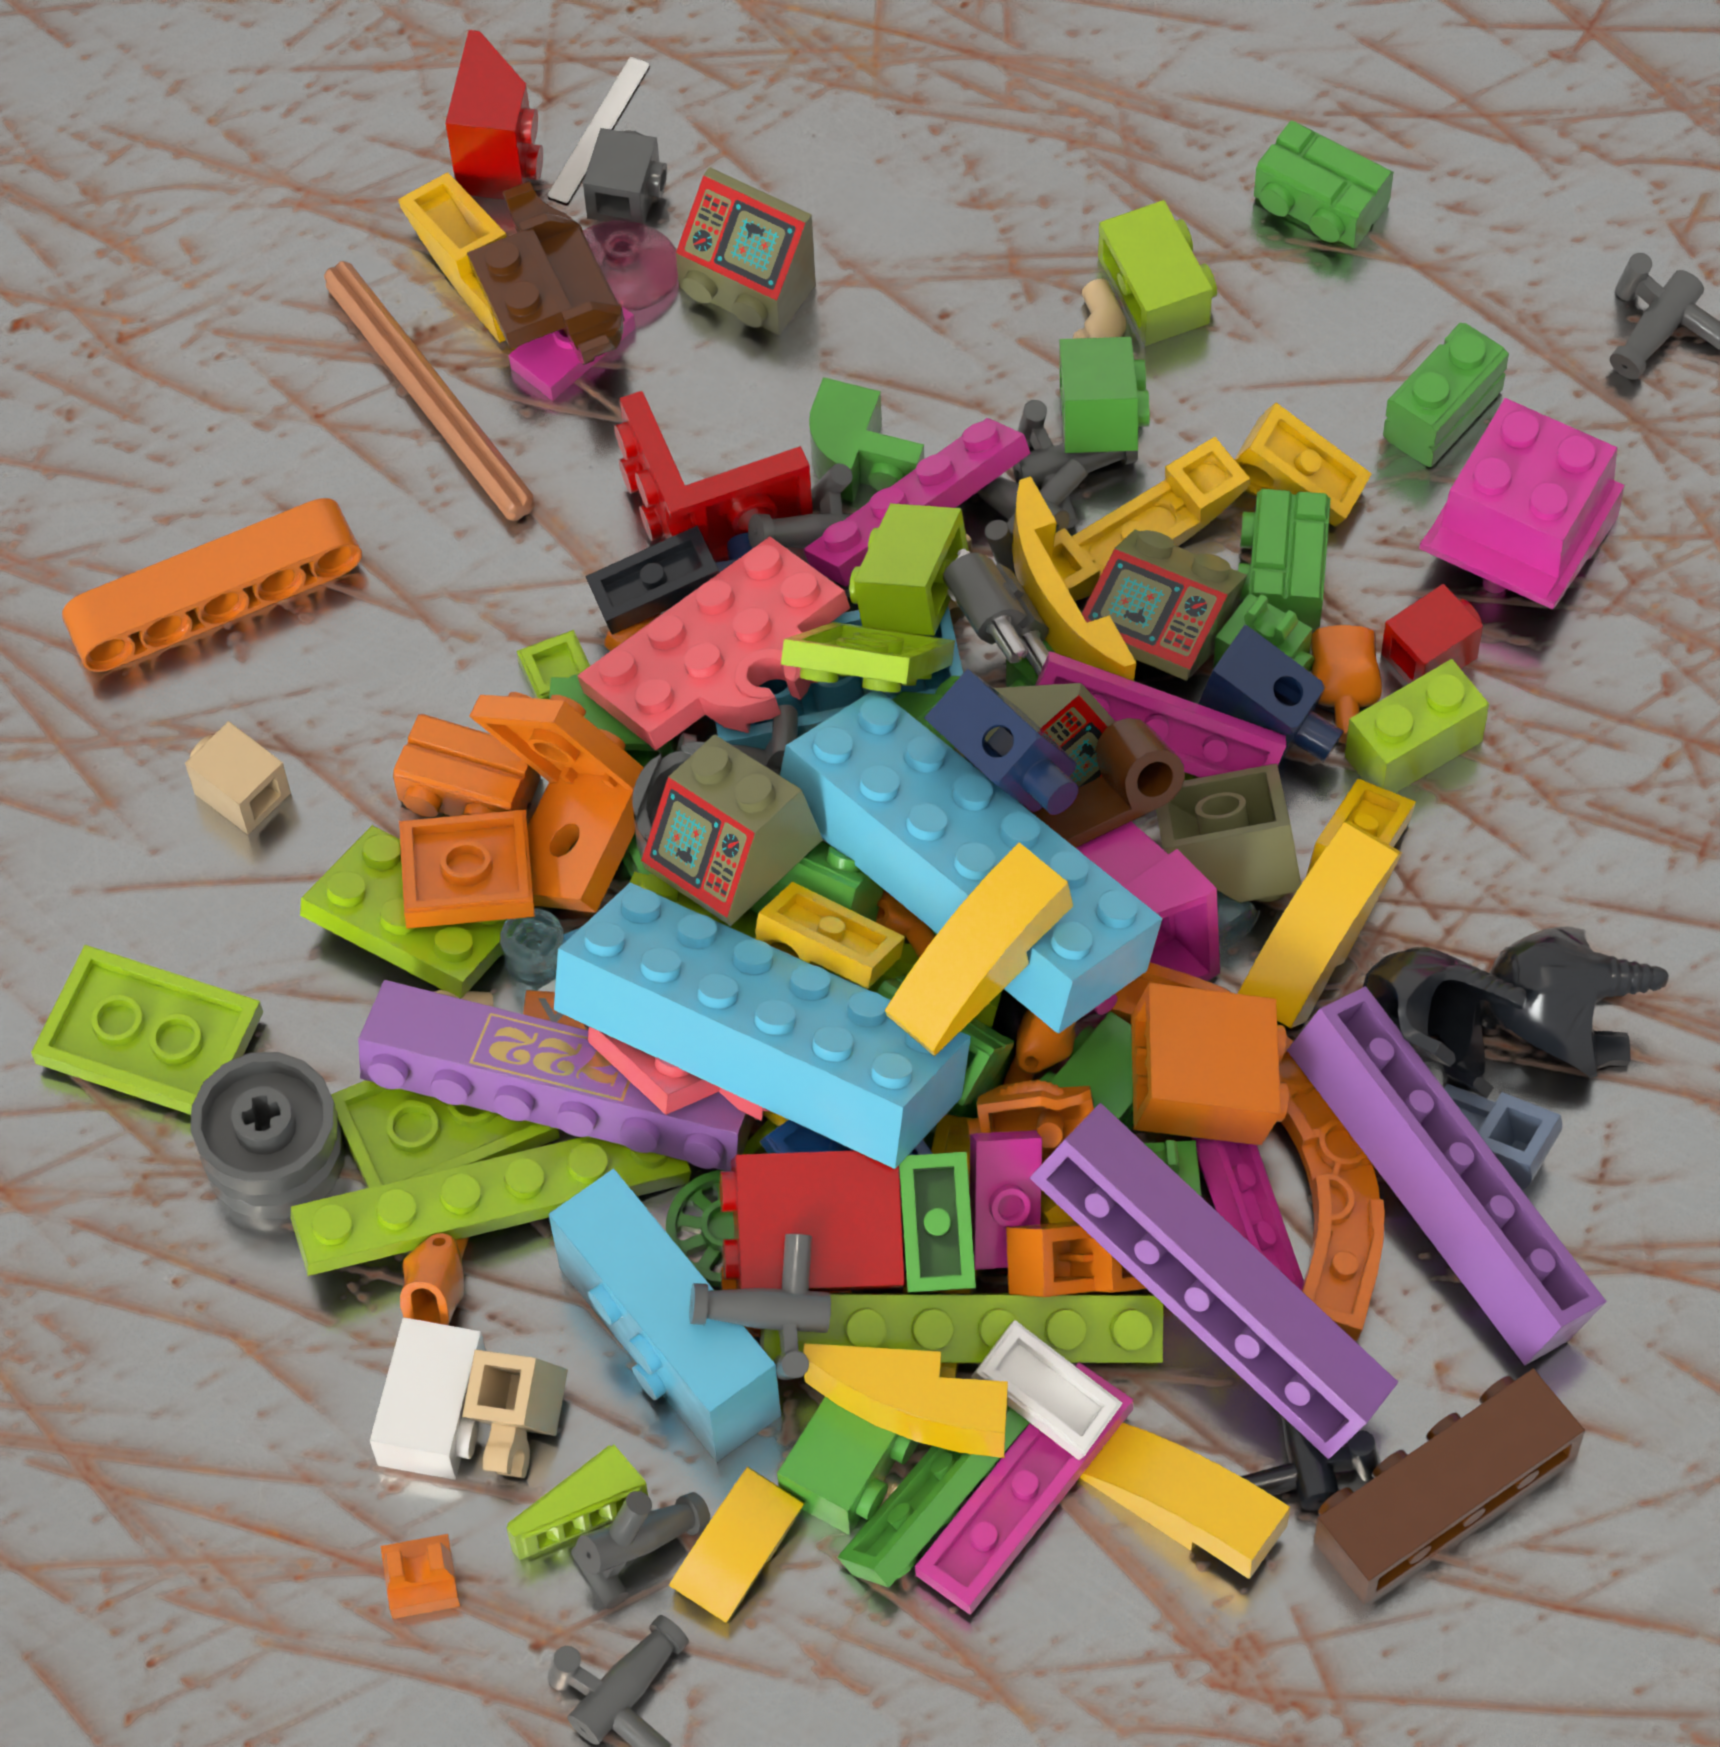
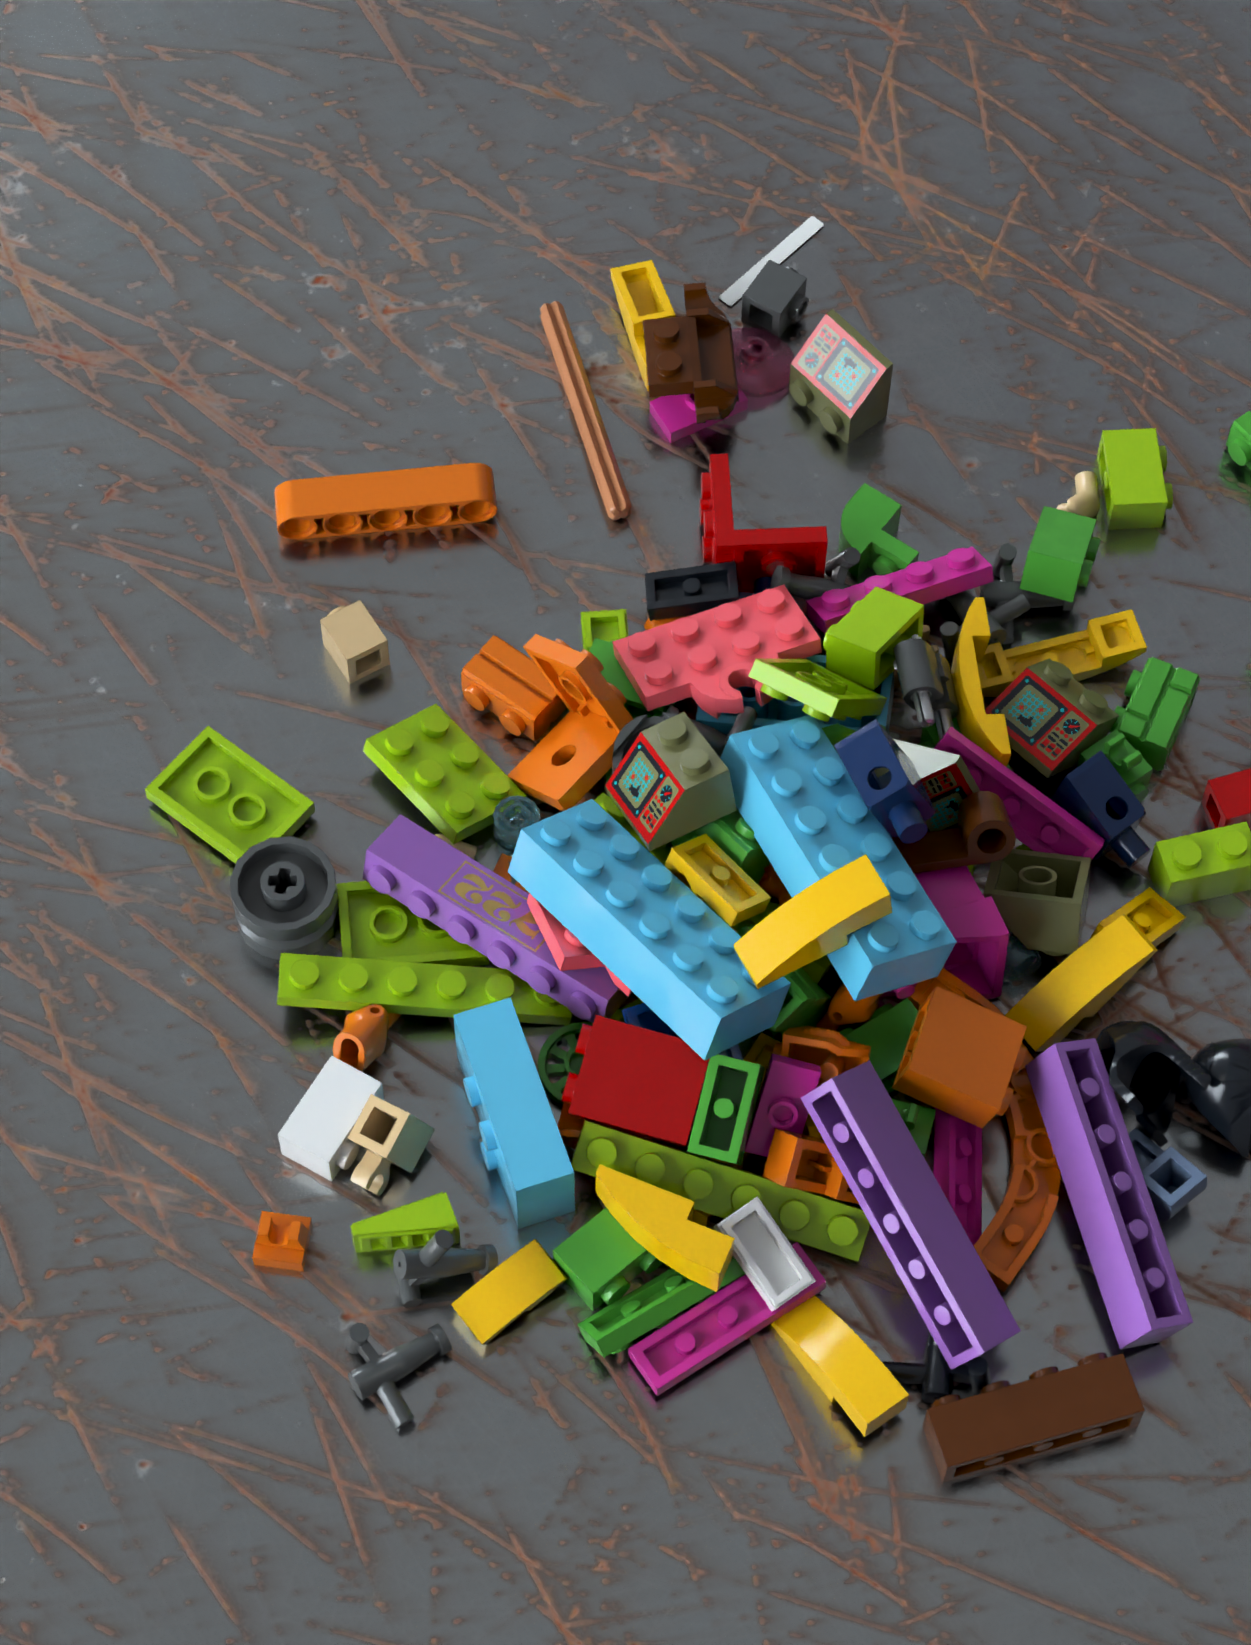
camera: 15 degrees right, 0 degrees up
orange tile [399,810,535,929] -> none
red slope [445,30,543,200] -> none
dark grey piece [689,1234,831,1380] -> none
yellow plate [1234,402,1372,527] -> none
orange piece [1311,625,1382,744] -> none

